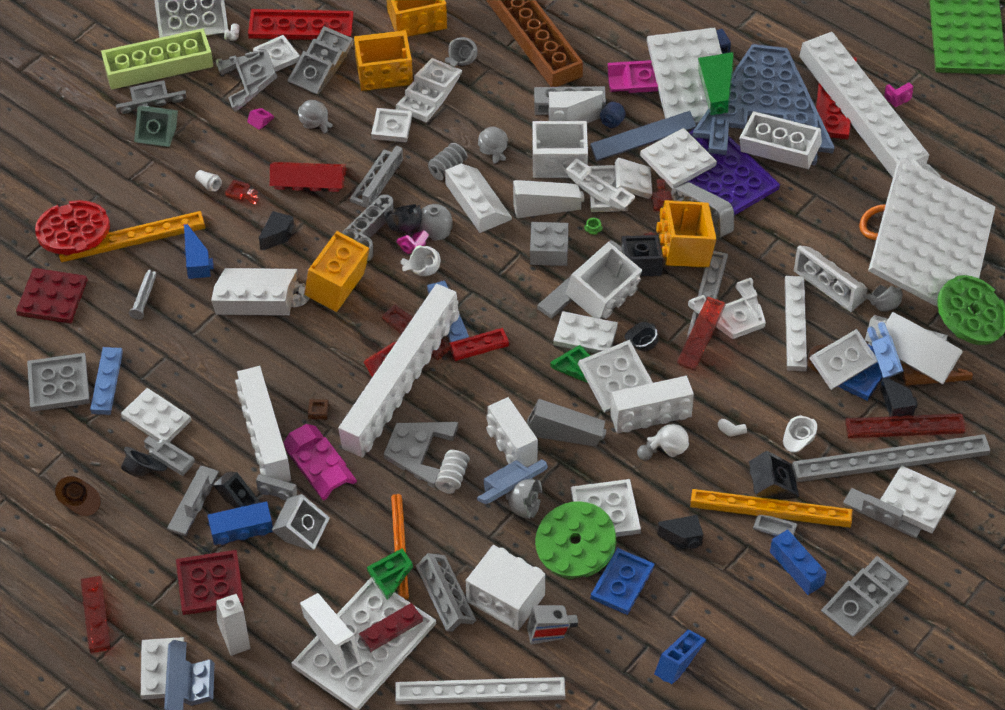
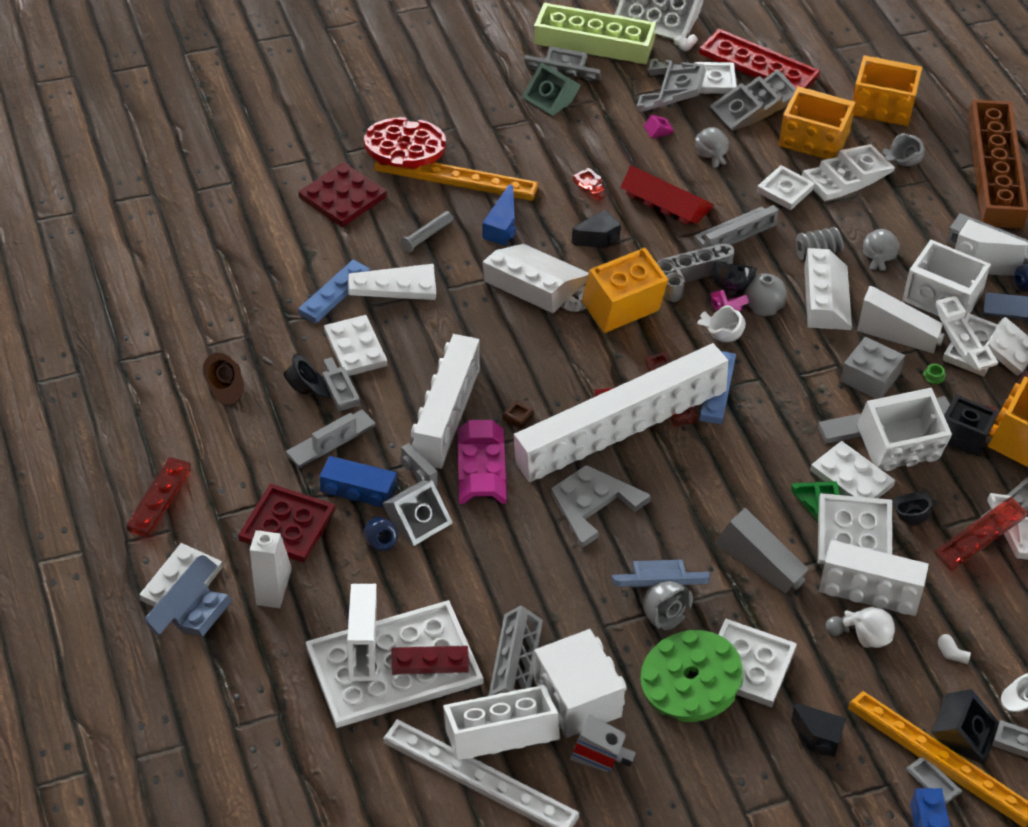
camera: 30 degrees right, 5 degrees down
light grey plate [27,353,90,412] -> none
white cone [195,170,222,191] -> none
black slope [213,472,260,508] -> none
green wing [367,549,413,600] -> none
orange axle [391,494,409,600] -> none
white piece [435,450,470,494] -> none
red tile [449,328,509,361] -> none
white brick [486,397,538,467] -> none
blue plate [590,548,654,615] -> none
none -> white wing [348,264,436,300]
none -> dark blue head [363,517,398,551]
none -> white brick [443,685,560,760]

